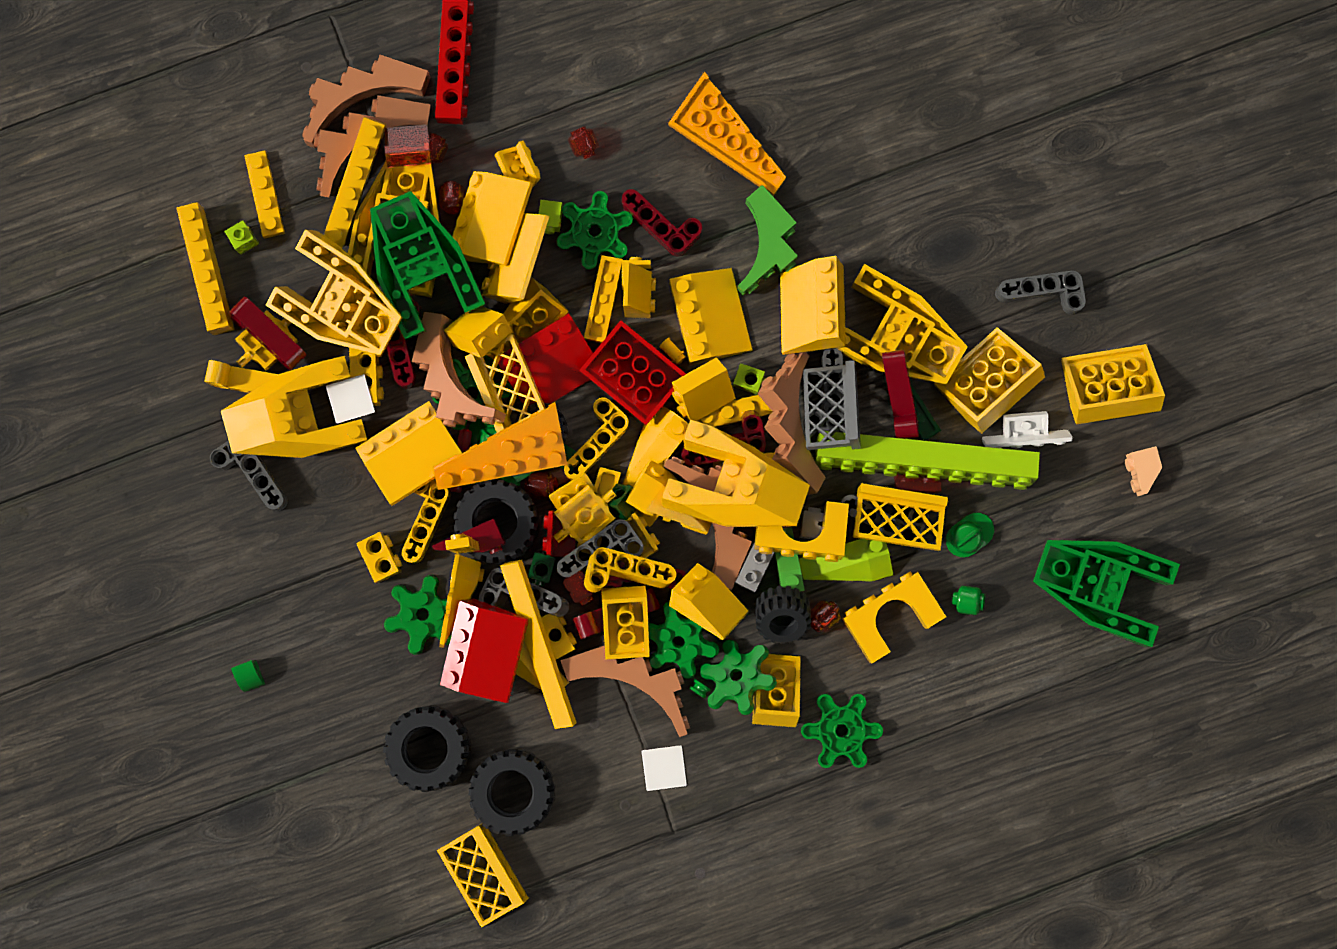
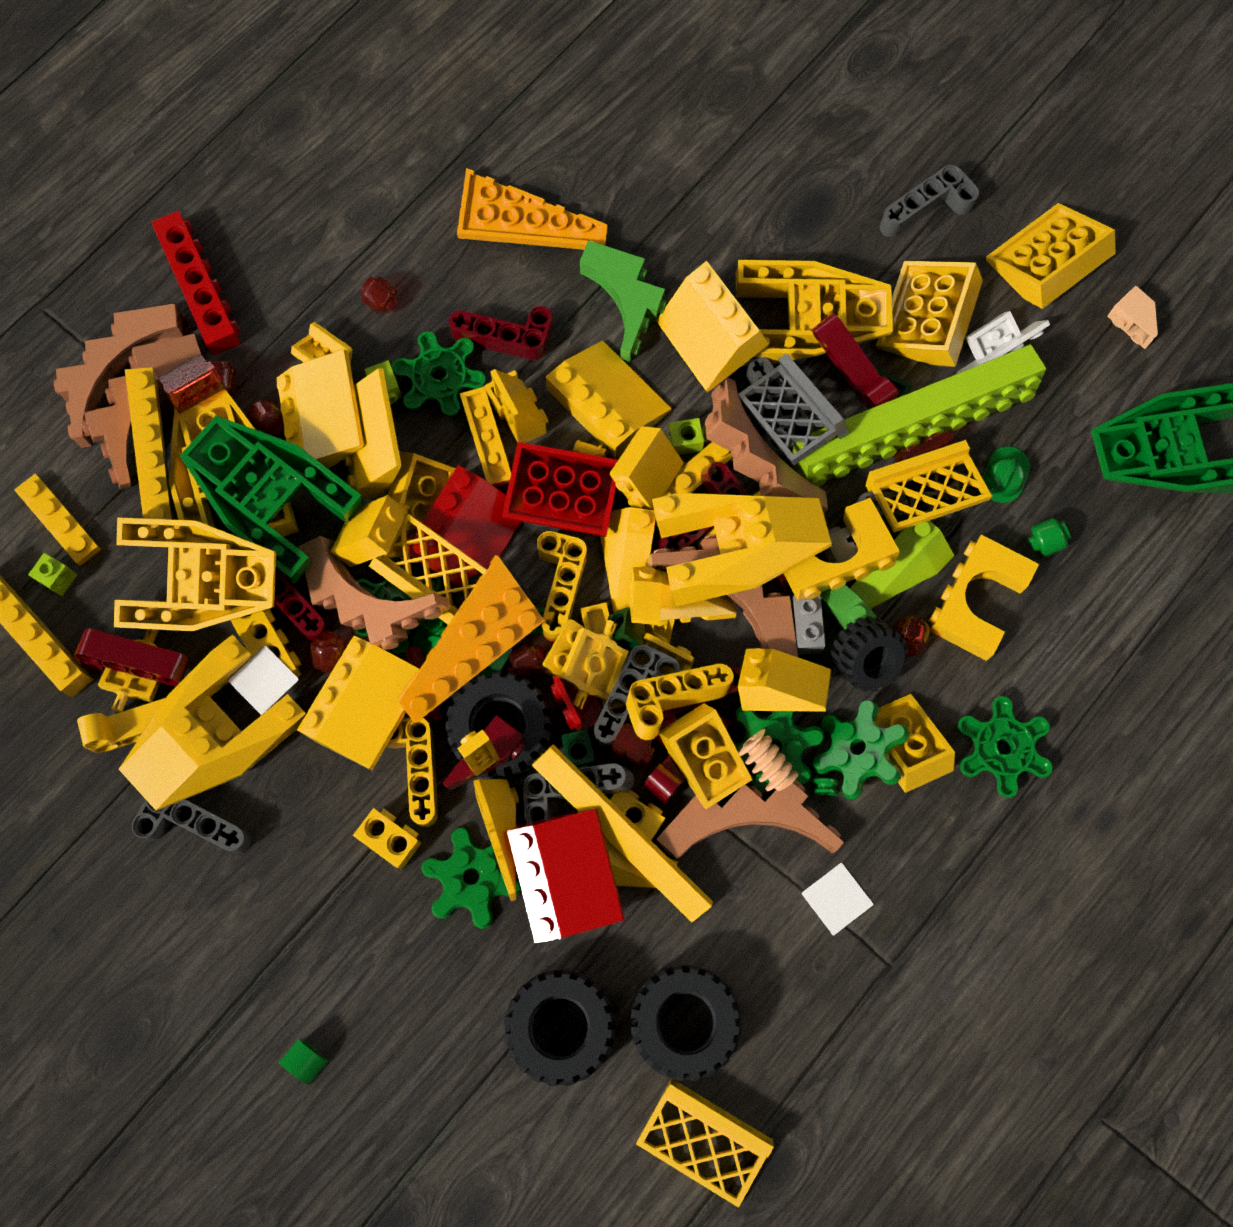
camera: 30 degrees left, 10 degrees down
none -> clear red head [310,631,346,674]
none -> light nougat piece [738,729,799,791]

